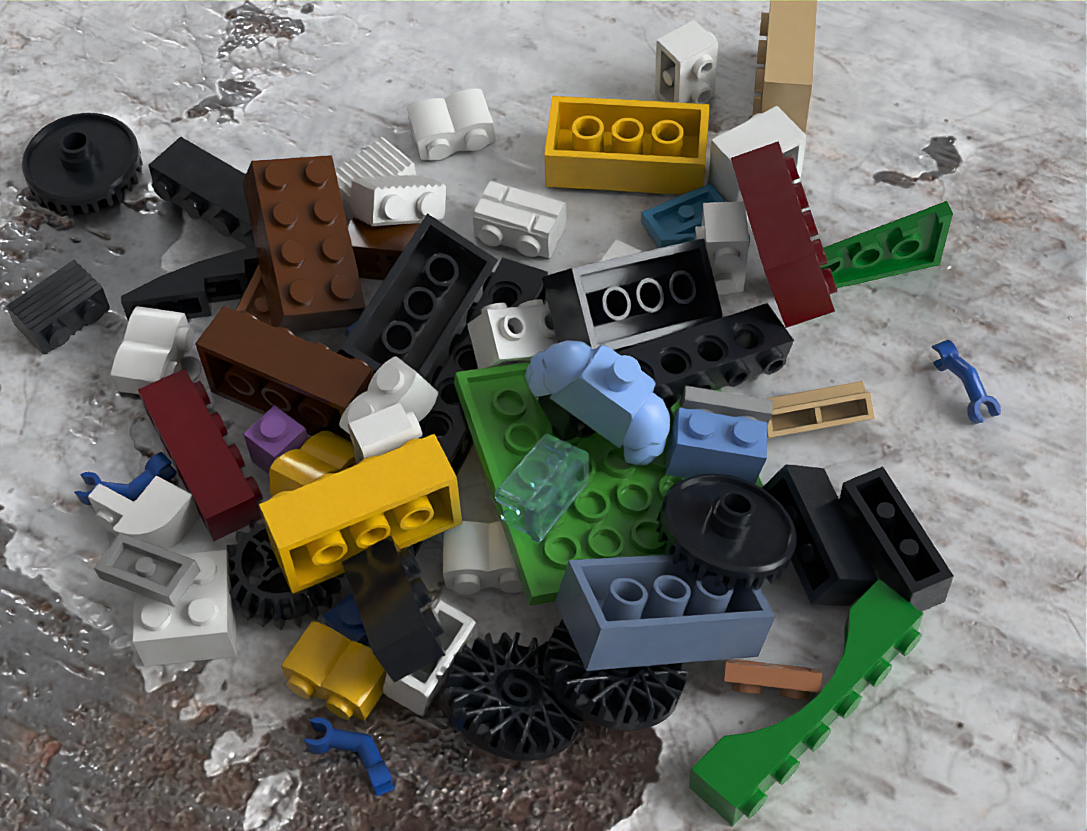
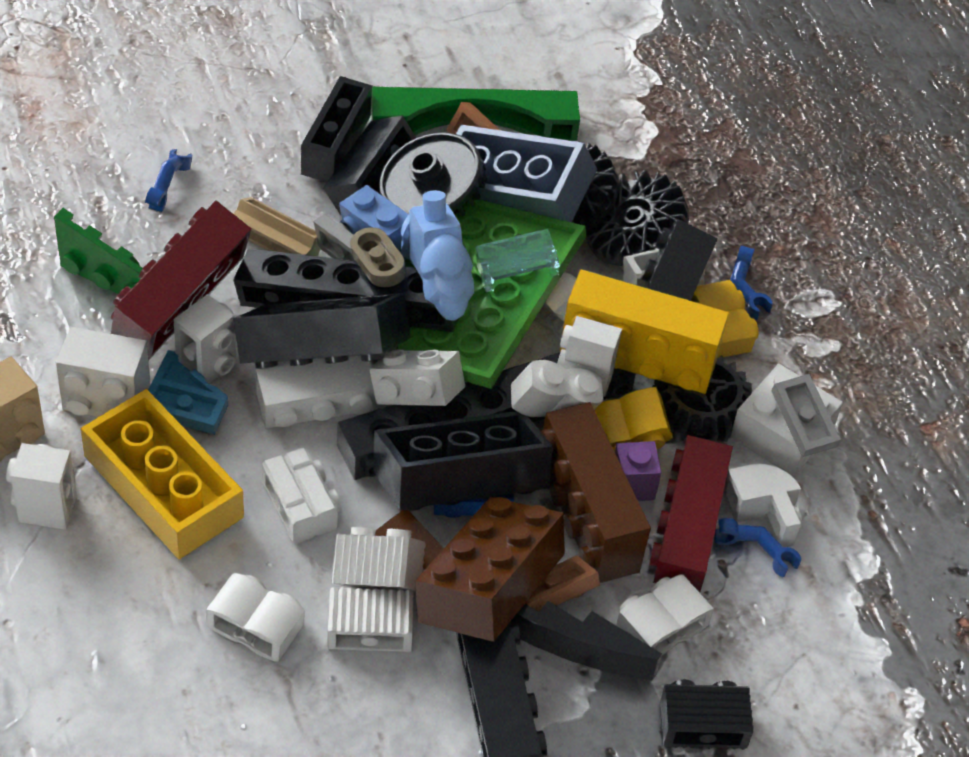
camera: 145 degrees left, 5 degrees down
none -> dark tan plate [350,227,406,287]

